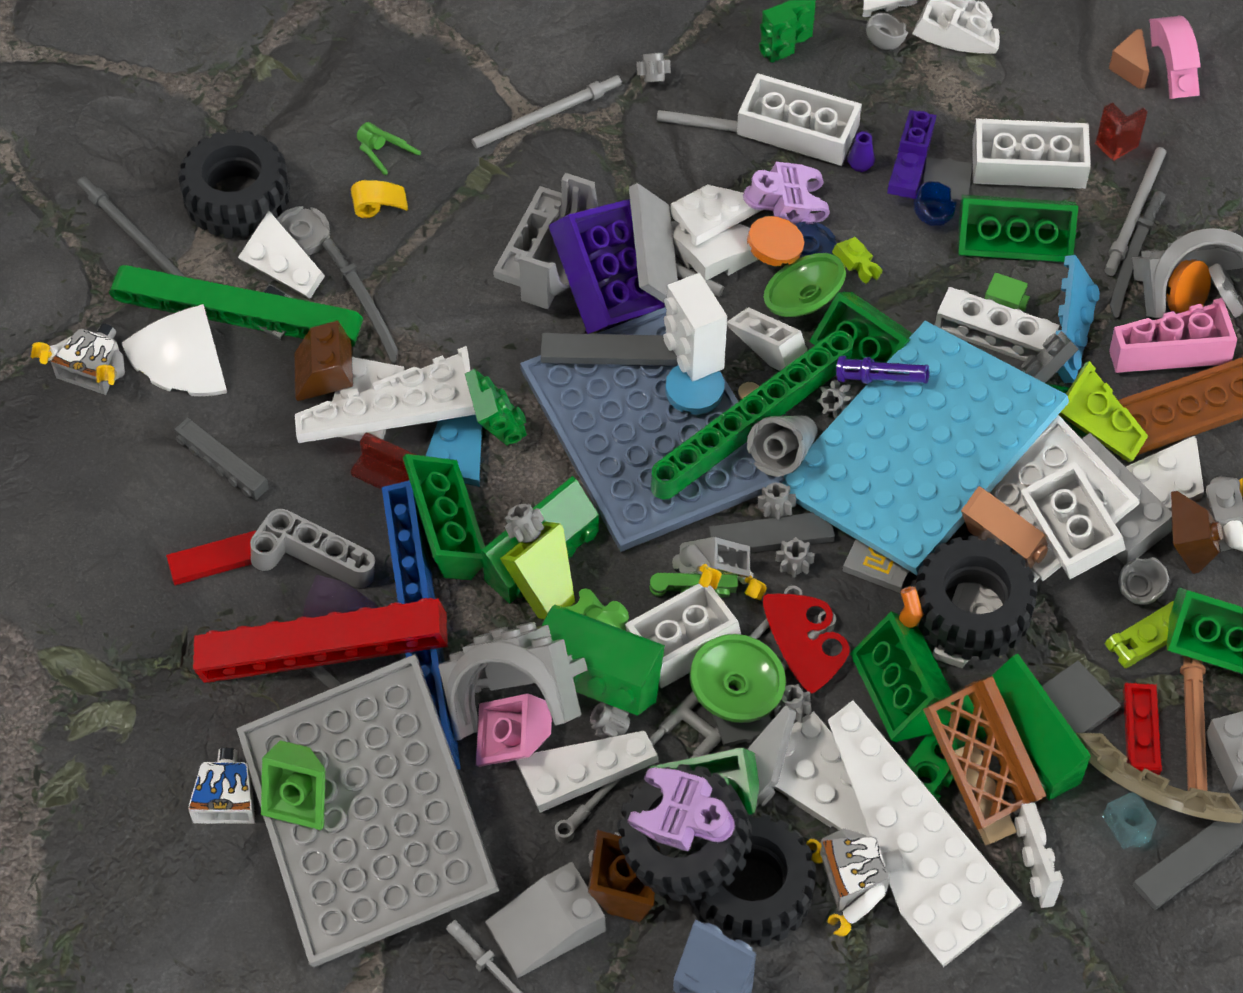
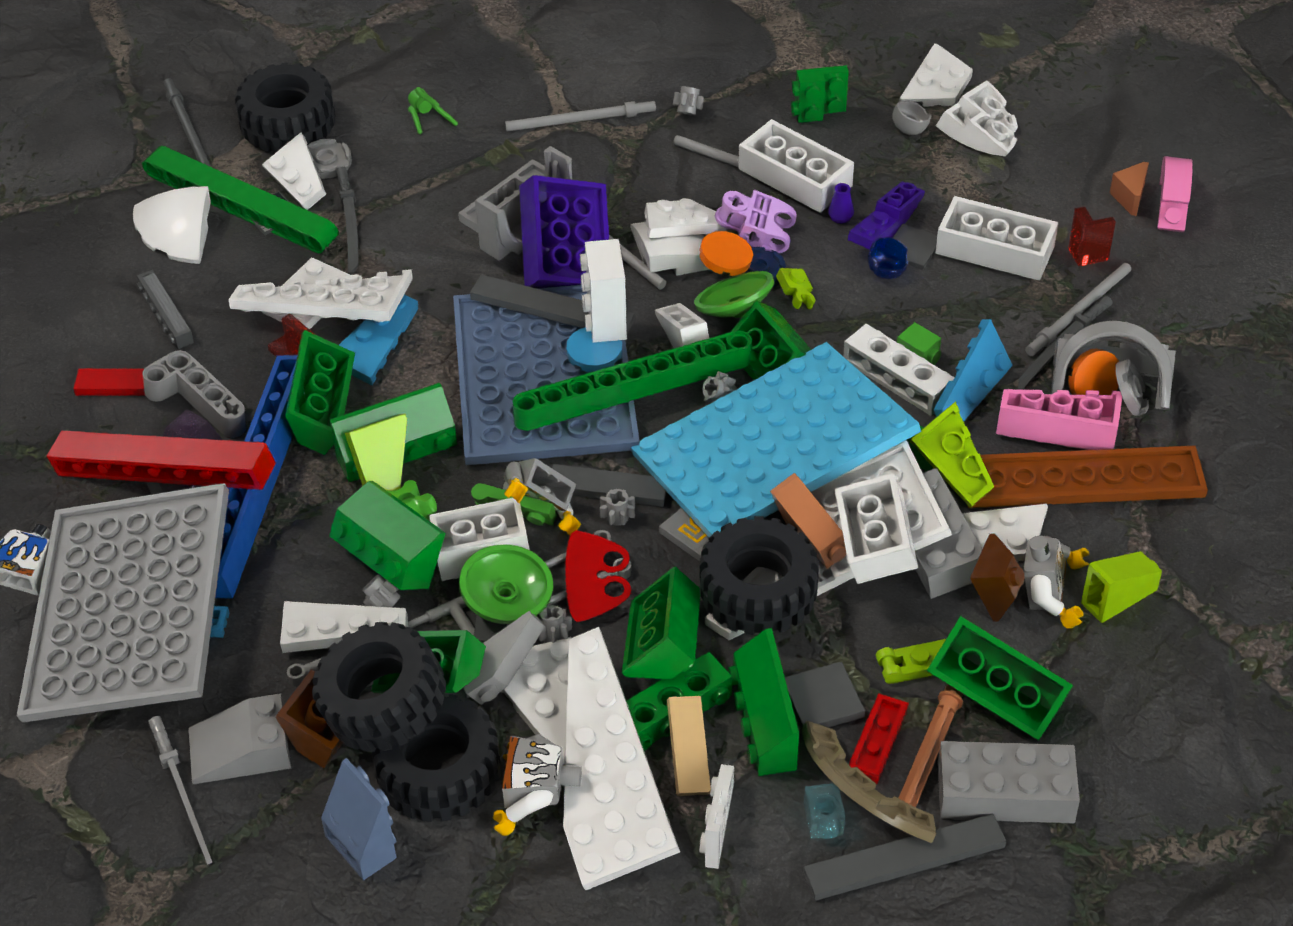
camera: 20 degrees right, 10 degrees down
torso [30,323,125,395] -> none
bright green slope [261,740,325,830] -> none
reddish brown slope [294,320,353,401] -> none
yellow panel [351,180,408,218] -> none
light grey piece [438,622,587,740] -> none
green plate [465,369,527,446] -> none
bright pink slope [476,693,552,767] -> none
light grey gear [504,504,544,543] -> none
lavender piece [627,768,735,851] -> none
light grey tile [629,183,678,303] -> none
light grey cone [747,416,818,477] -> none
light grey gear [758,483,796,520] -> none
dark purple pin [836,355,930,384] -> none
orange arm [899,586,924,628] -> none
dark orange fence [923,676,1046,830] -> none
green slope [958,194,1078,262] -> none
dark grey plate [1021,331,1079,383] -> none
light grey hair [1118,557,1169,605] -> none

